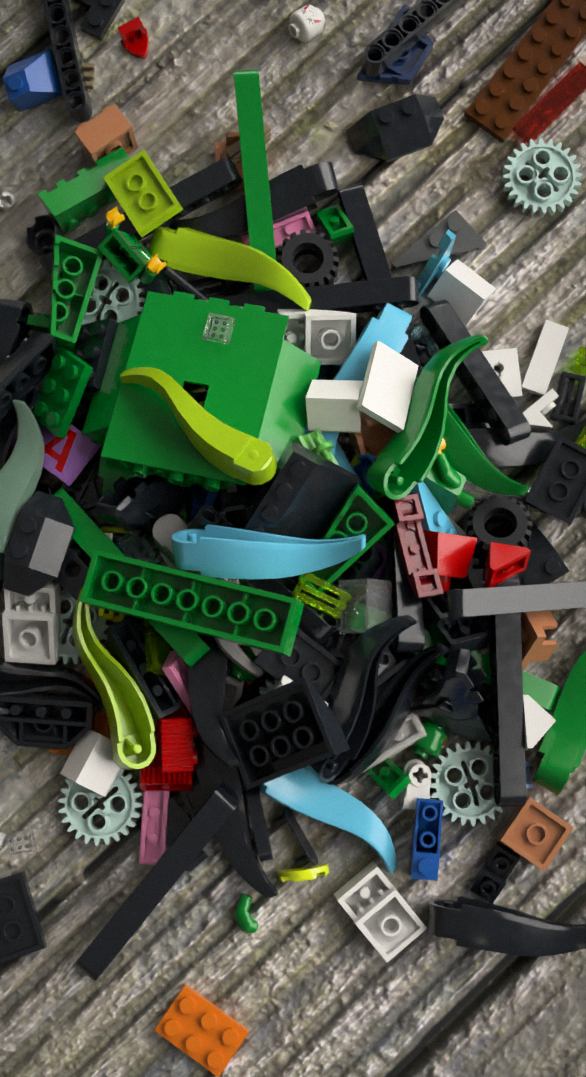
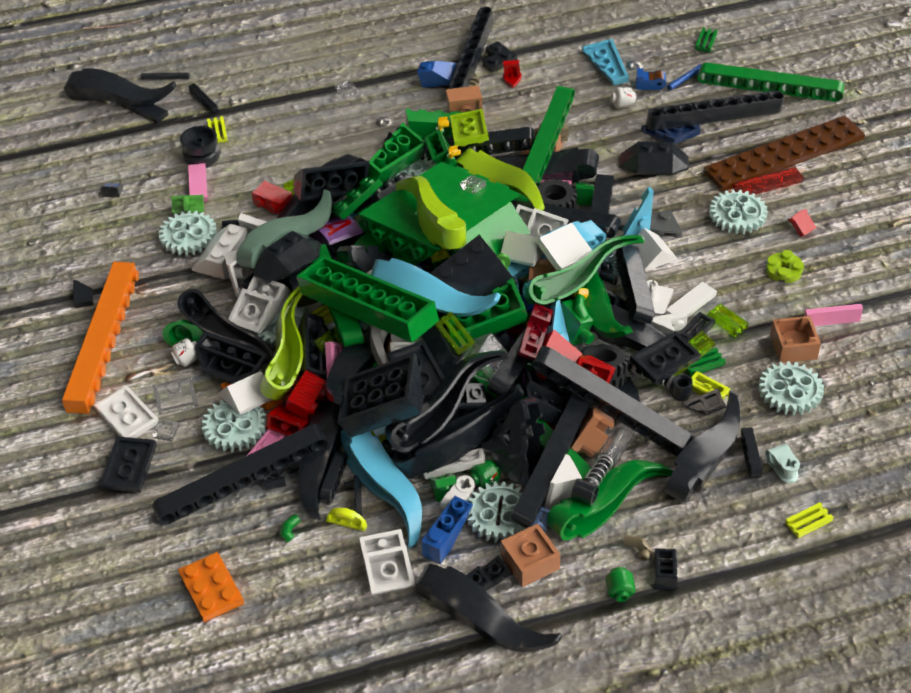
camera: 25 degrees right, 35 degrees down
none -> piece [571,421,638,505]

